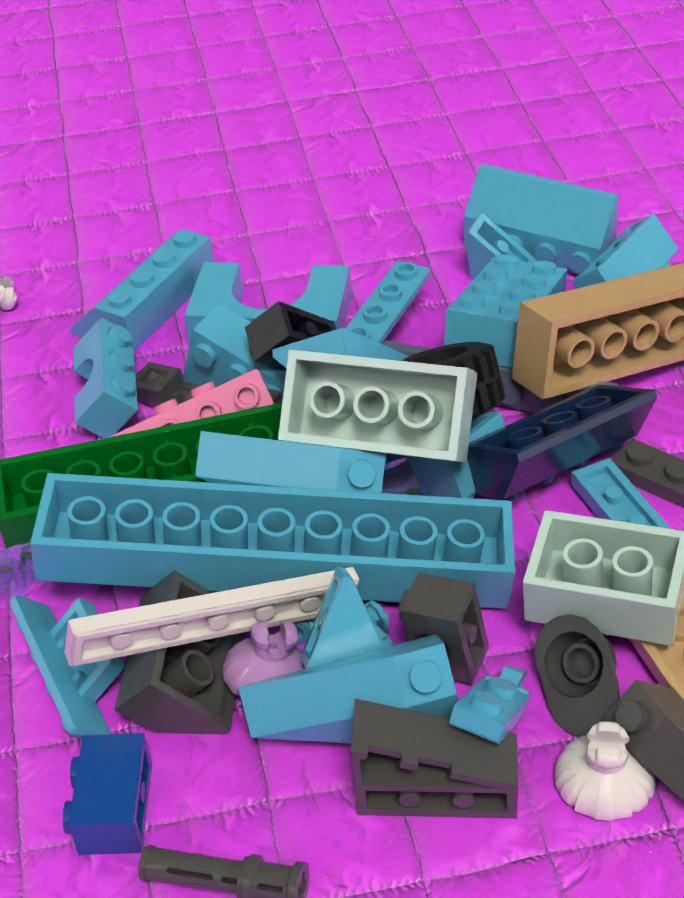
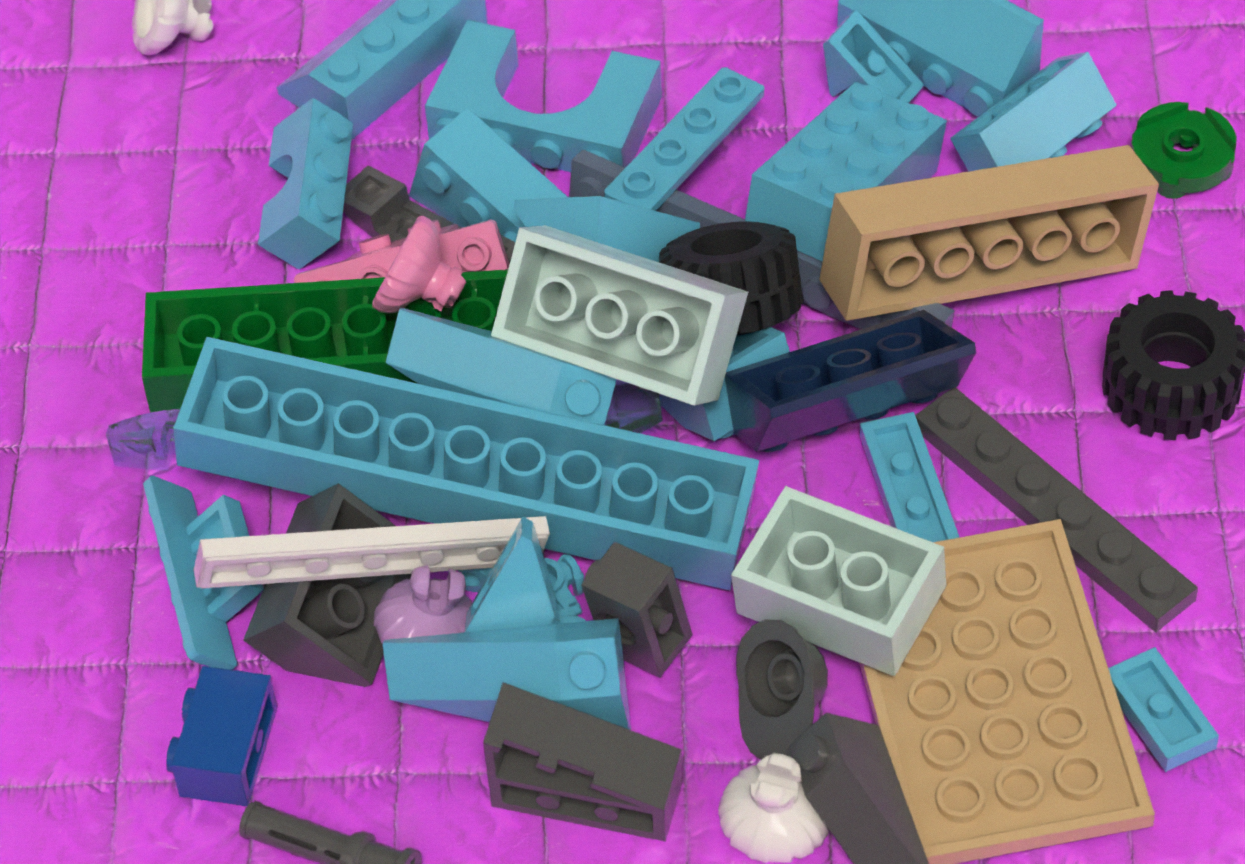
camera: 10 degrees right, 10 degrees up
black slope [245,301,336,371] -> none
medium azure hinge [449,664,531,744] -> none
none -> bright pink hair [372,215,466,314]

